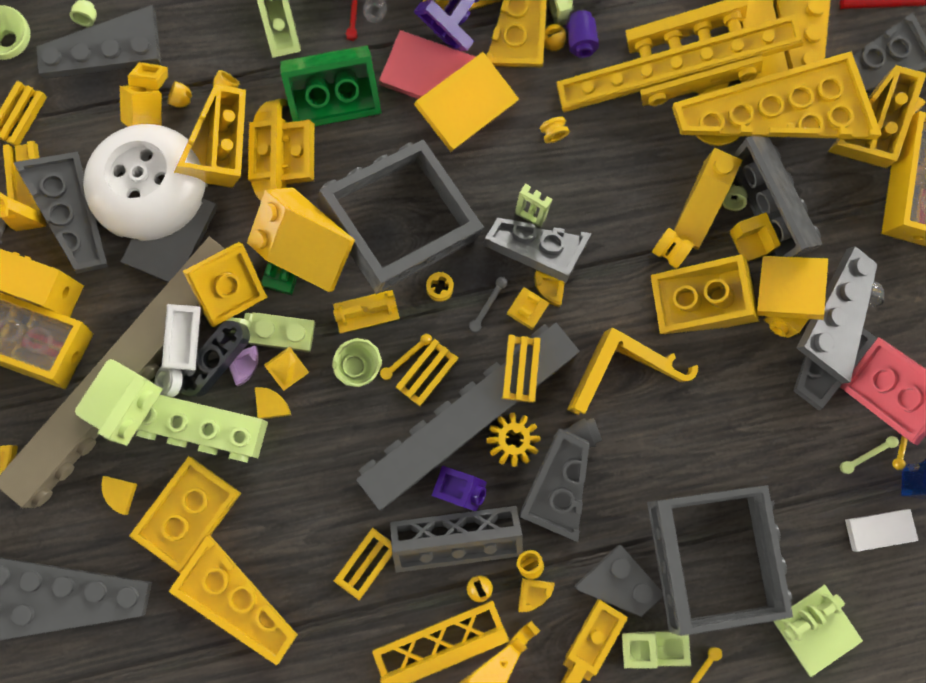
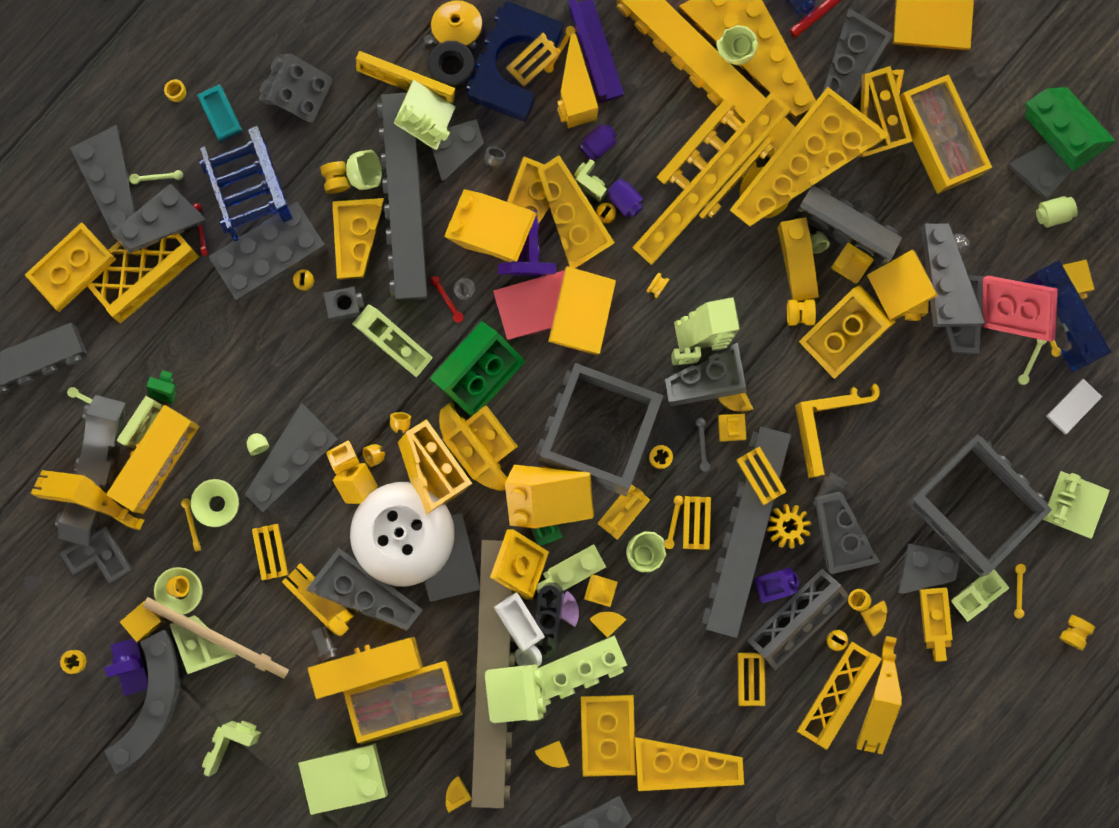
camera: 30 degrees left, 5 degrees up
none -> yellowish green wedge [674,298,739,352]

